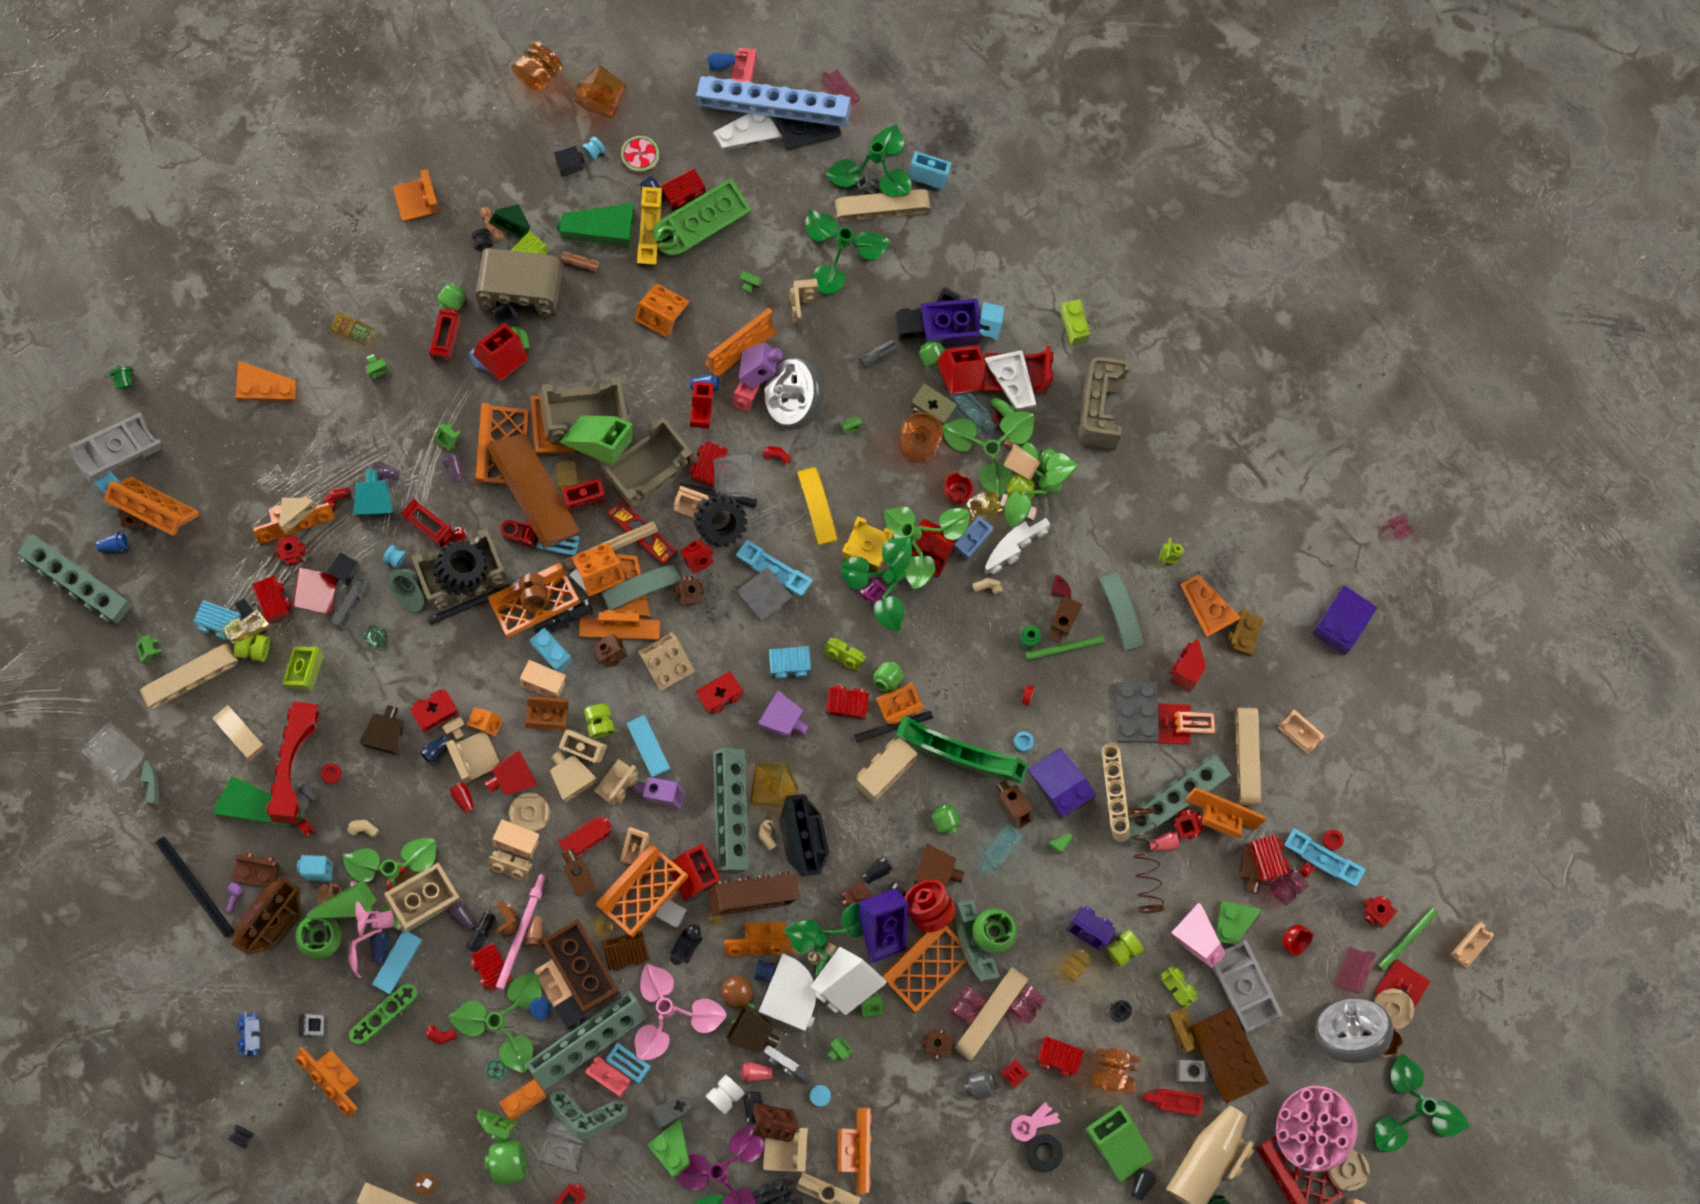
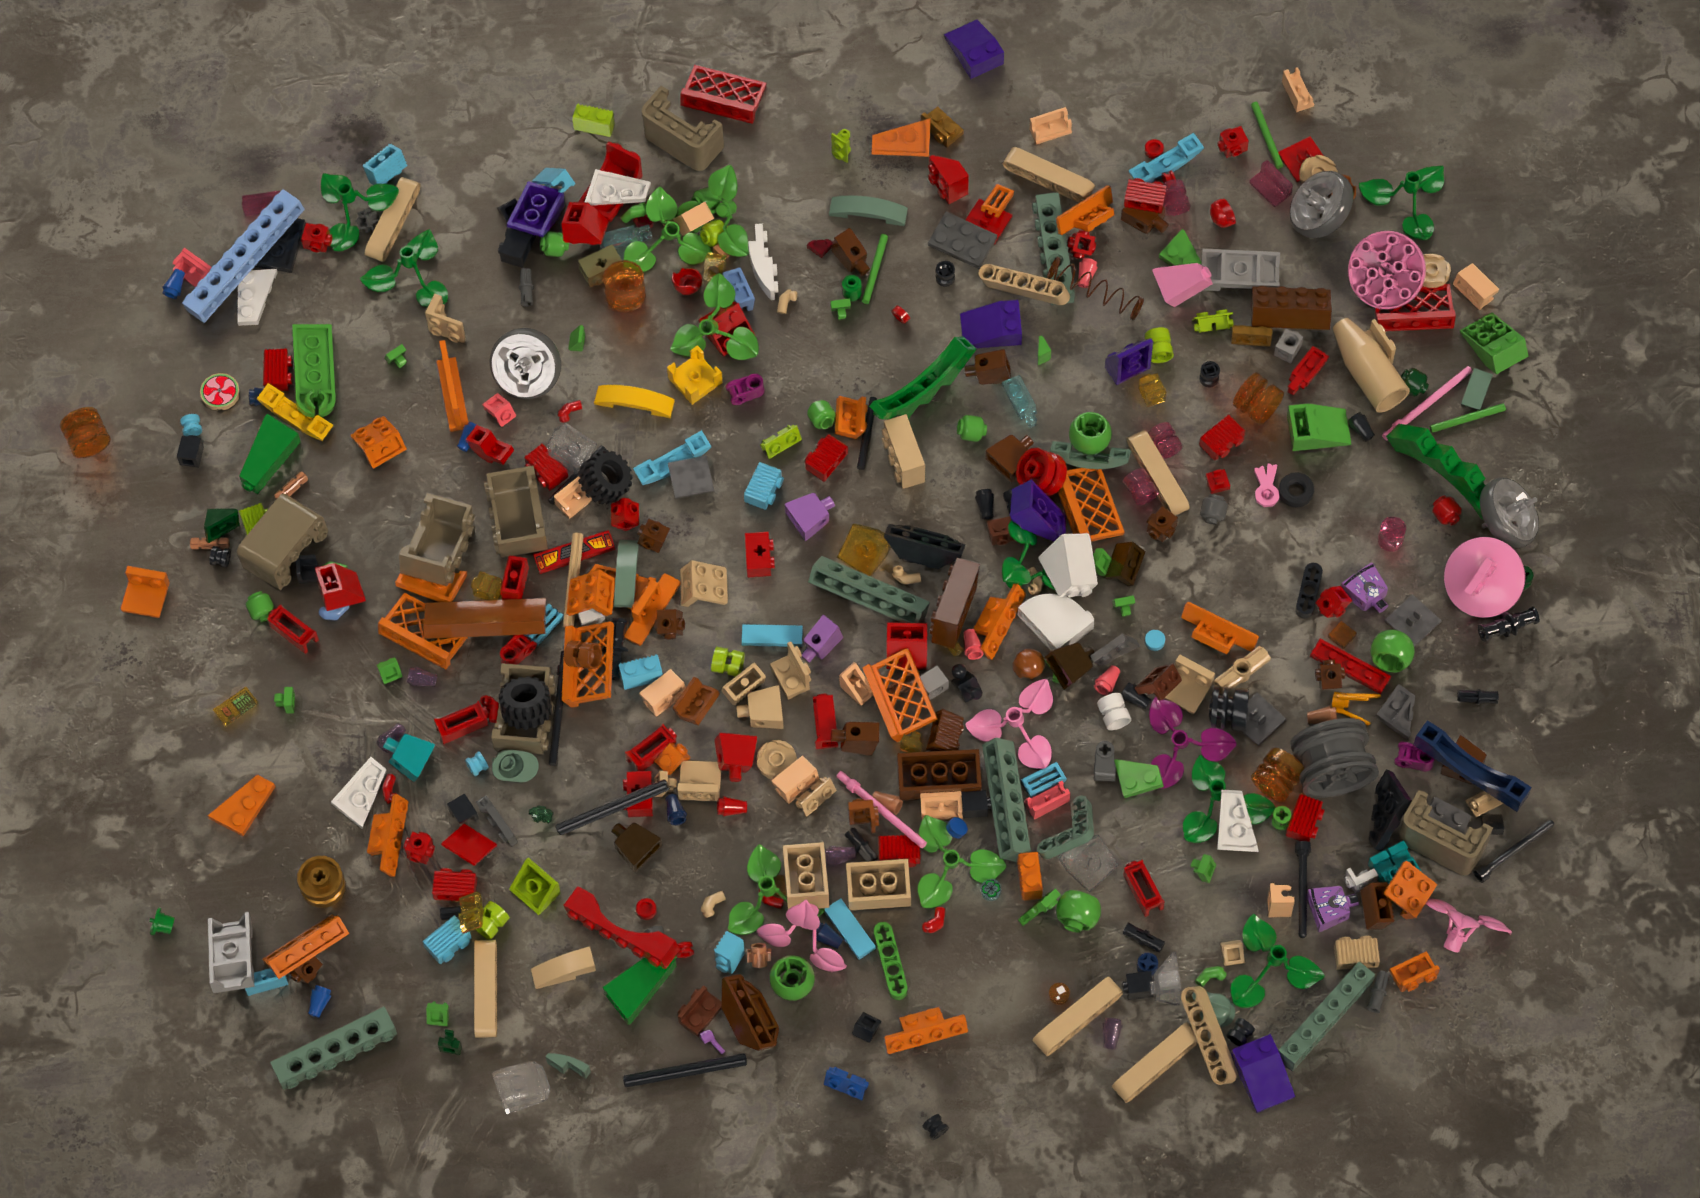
camera: 55 degrees left, 10 degrees down
tan slope [279,498,316,534] -> none
bright green slope [307,880,377,918] -> none
bright green slope [560,415,633,466] -> none
clear orange slope [572,65,626,118] -> none
medium lavender torso [739,343,783,389] -> none
dark blue wheel [754,959,775,983] -> none
green plant [841,537,912,631] -> none
medium azure tile [1013,731,1034,753] -> none
none -> pearl gold wheel [297,856,346,908]
none -> red brick [301,223,332,253]
none -> white wing [331,757,386,829]
none -> dark green plate [438,1029,462,1055]
none -> black axle [556,779,670,835]
none -> red window [625,724,677,771]
none -> red fence [680,65,767,124]
none -> bright green tile [830,298,851,320]
none -> tan brick [846,859,911,910]
none -> black wheel [936,261,955,287]
none -> coral cone [963,629,983,660]
none -> dark brown panel [1104,541,1146,586]

